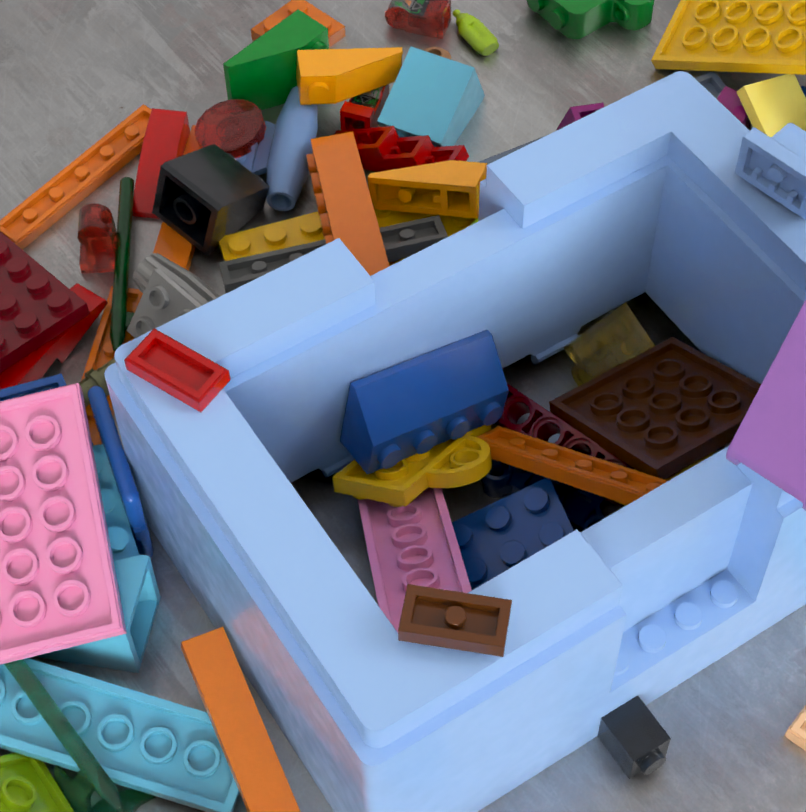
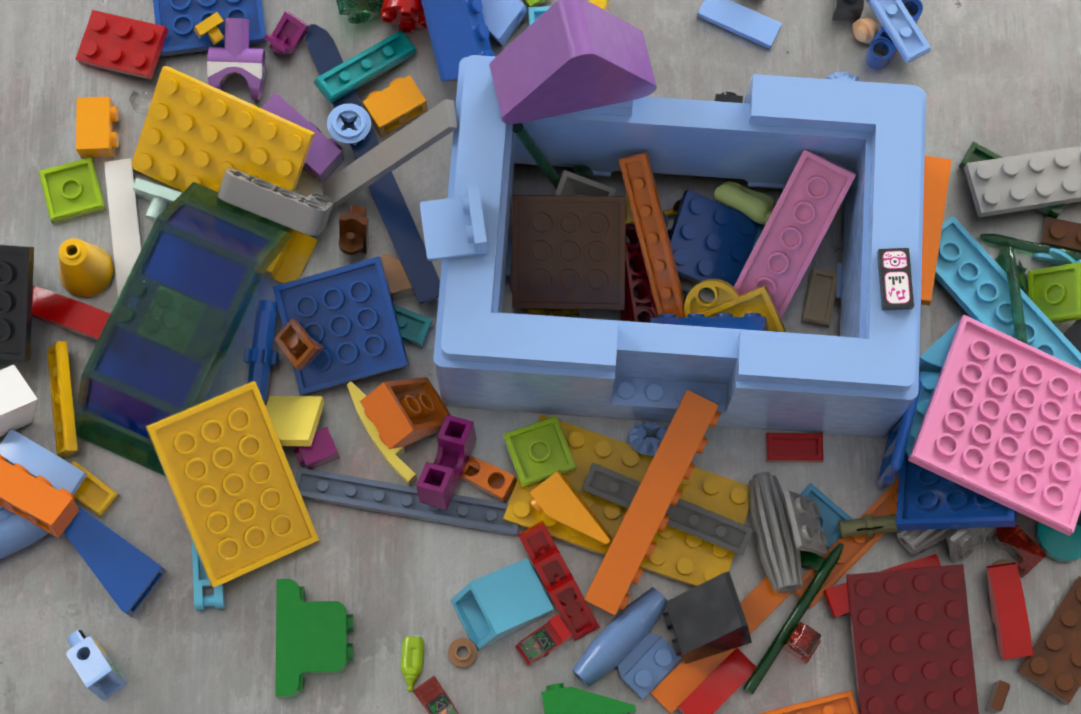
camera: 145 degrees left, 20 degrees up
red tile [124,328,230,412] -> none
clear red tile [194,99,266,158] -> none
light orange slope [296,47,403,105] -> none
reddish brown plate [398,584,512,657] -> none
none -> tile [877,248,914,310]

